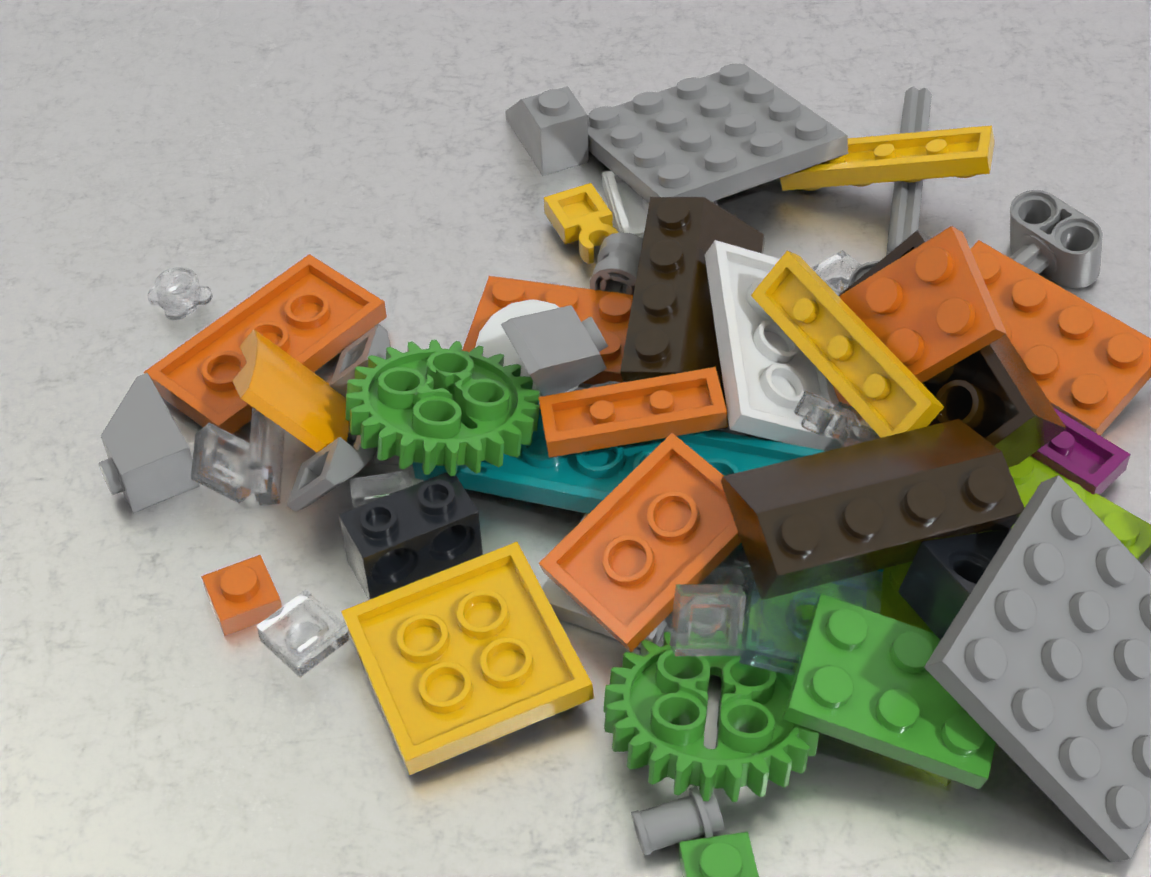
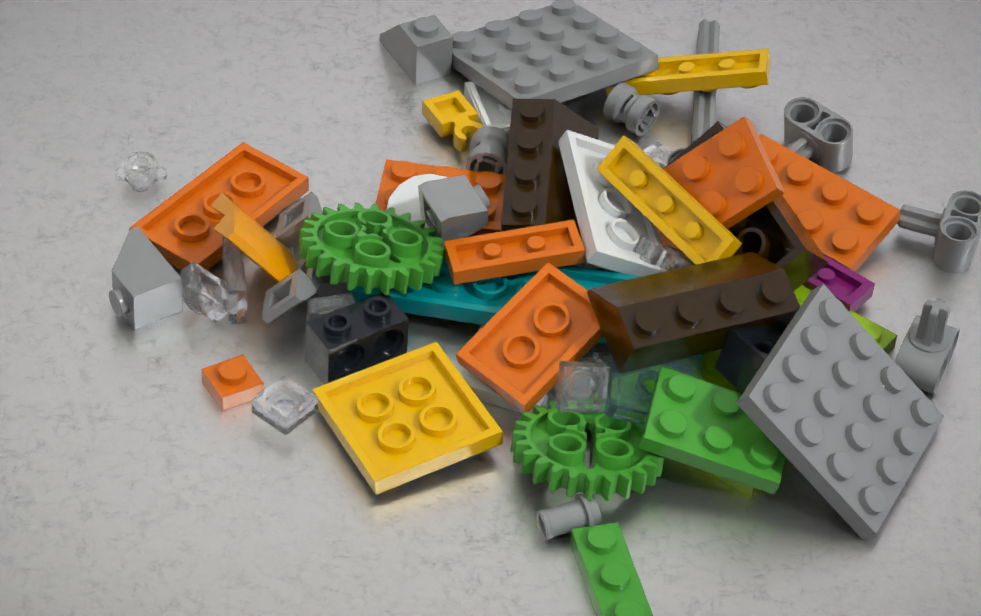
camera: 10 degrees left, 5 degrees down
none -> light grey wheel [603,82,661,137]

